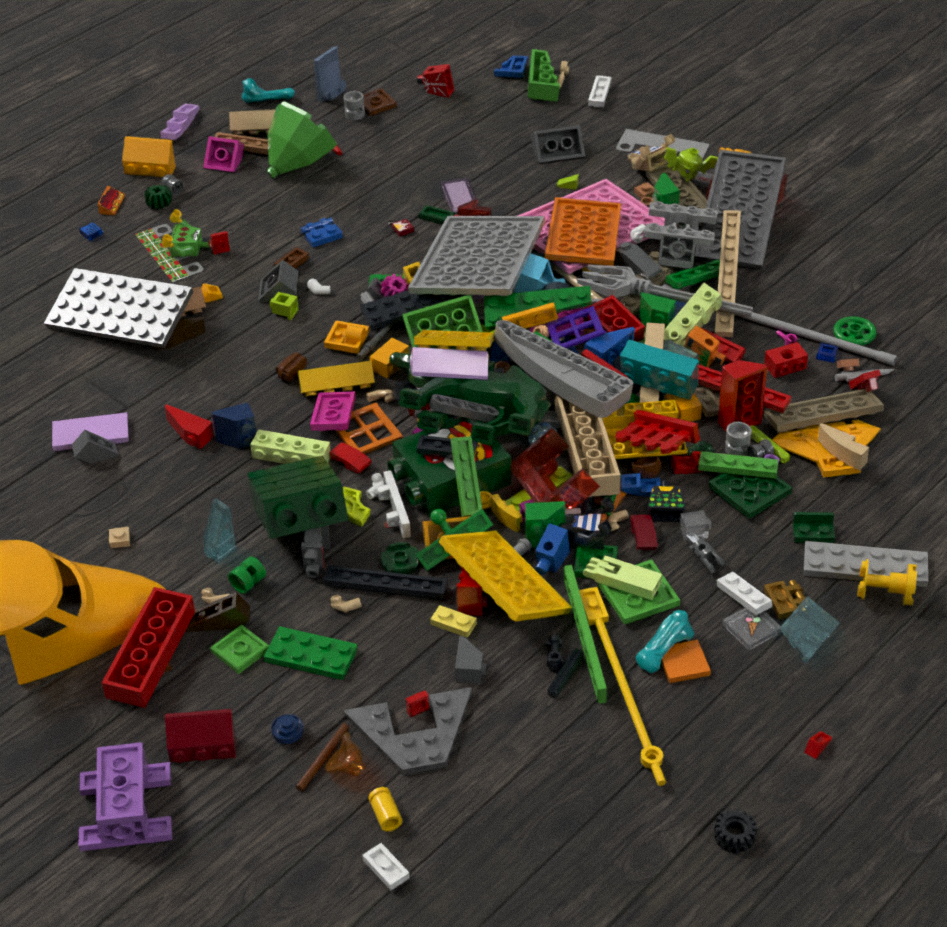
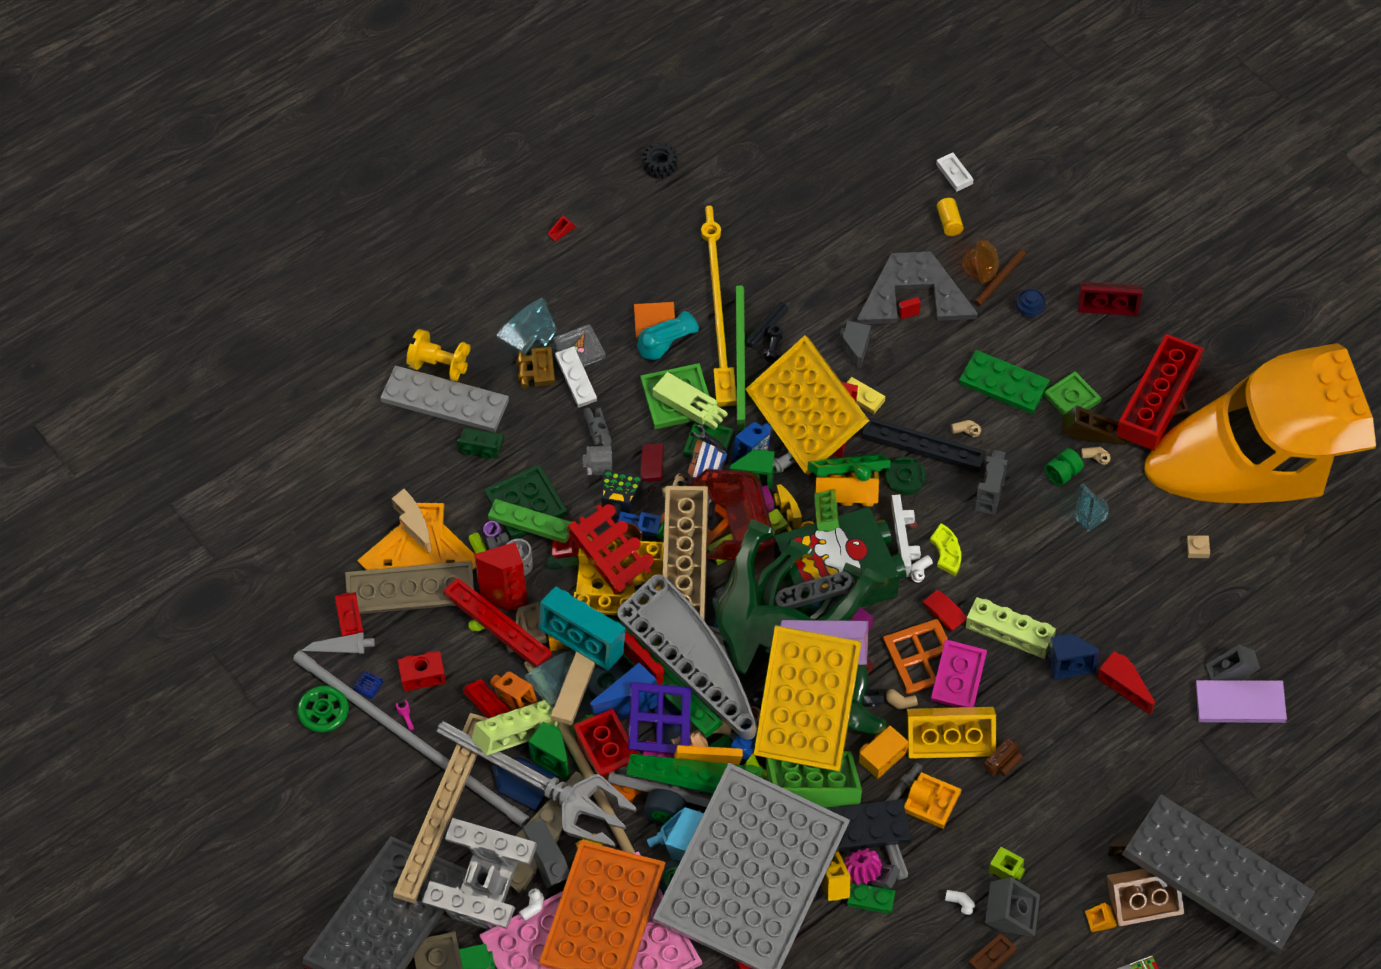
camera: 170 degrees left, 15 degrees up
medium lavender piece [79,742,172,851] -> none
dark green brick [247,455,348,539] -> none
black plate [416,435,478,458] -> none
green plate [665,260,720,289] -> none
nougat plate [837,359,860,371] -> none

